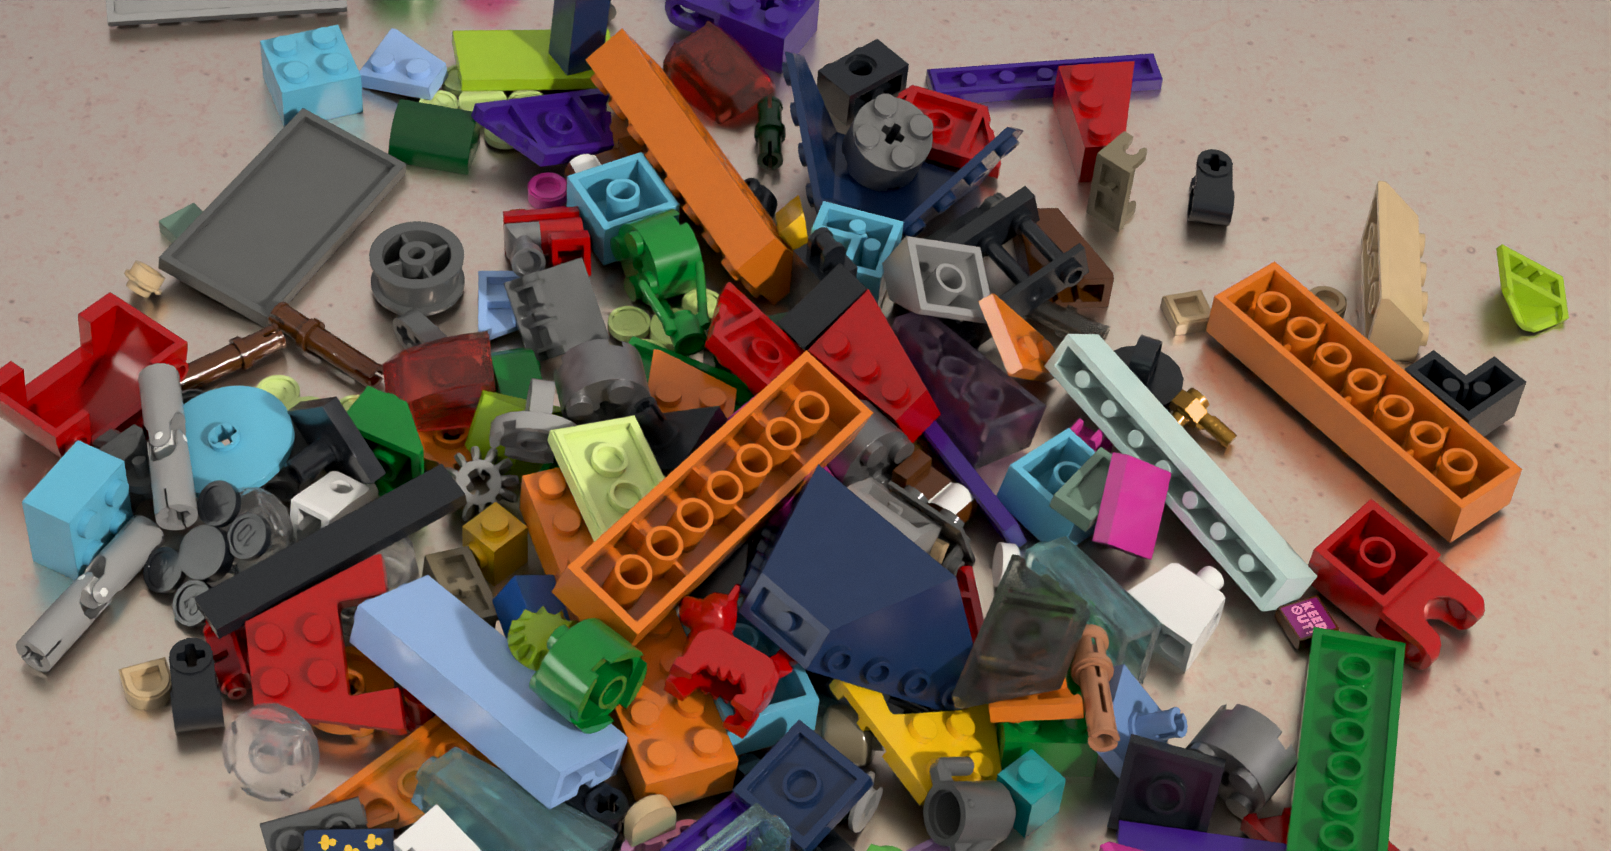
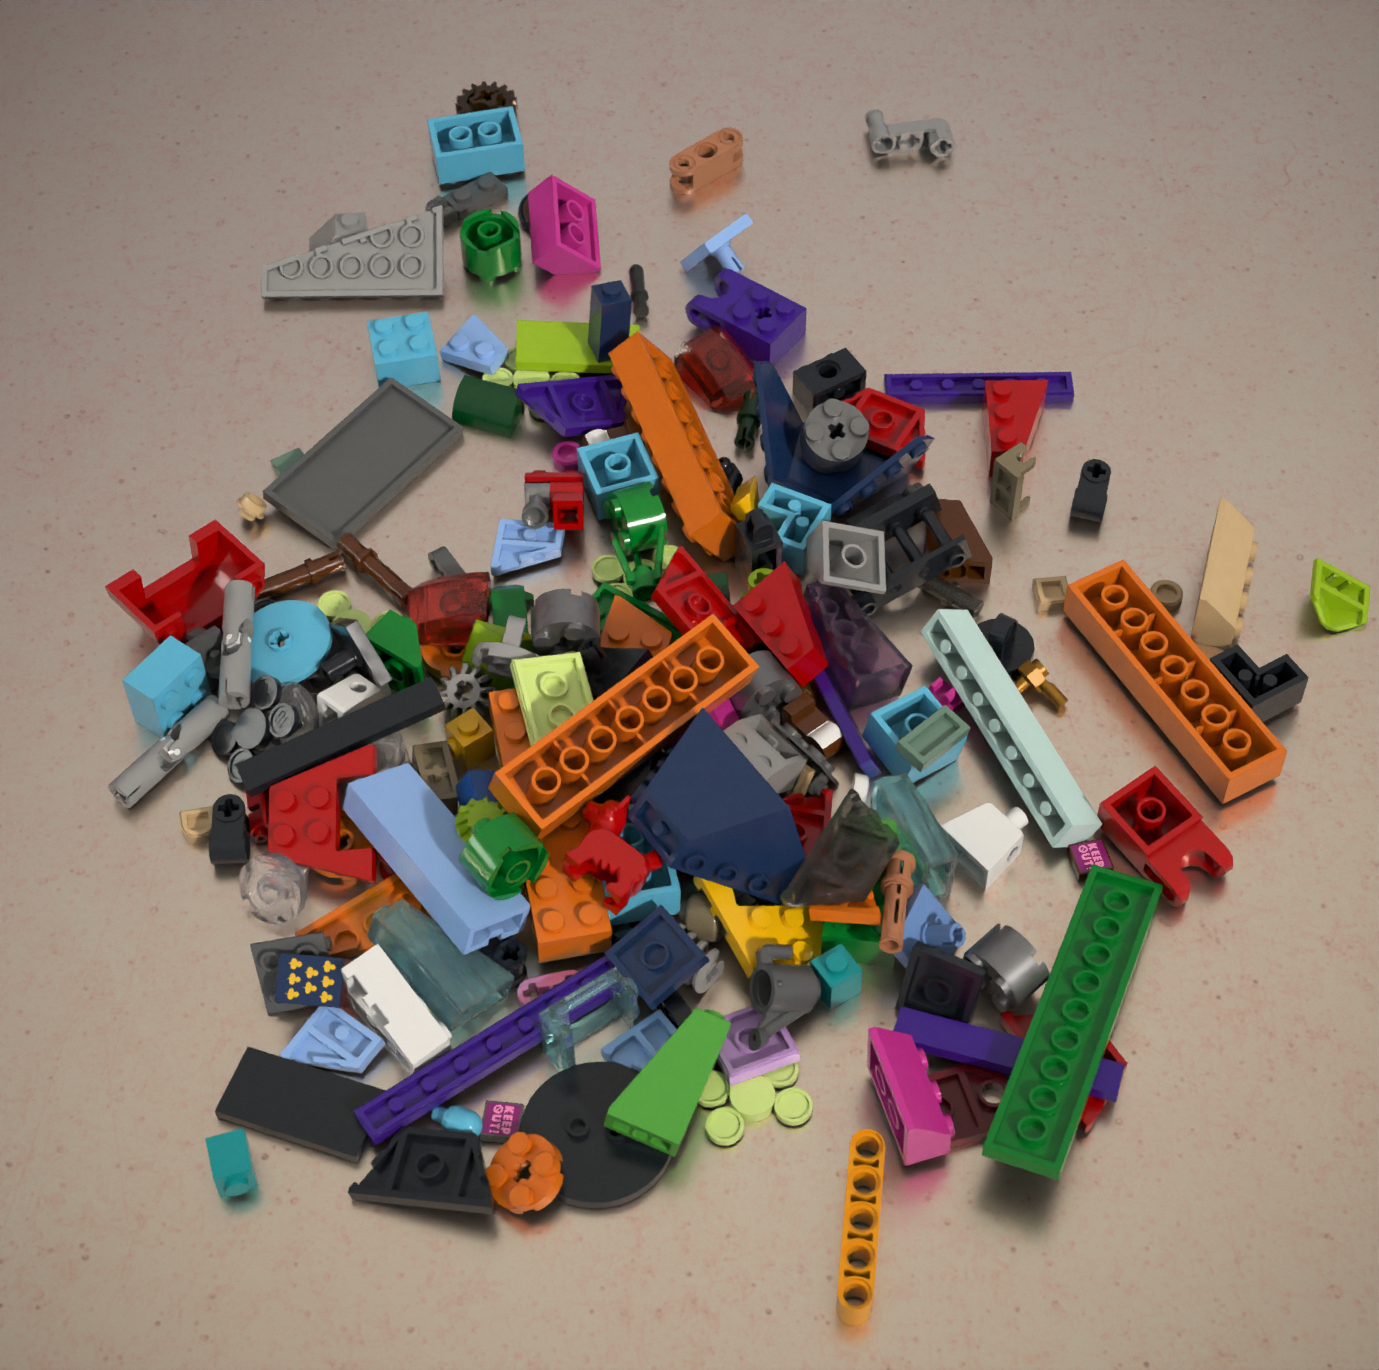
camera: 15 degrees right, 5 degrees up
dark grey wheel [369,221,465,316] -> none
dark grey hinge [503,257,609,362] -> none
tan tile [624,794,676,847] -> none
black tile [778,263,867,352] -> none
orange wing [978,293,1055,383] -> none
dark pink tile [1092,452,1171,560] -> none

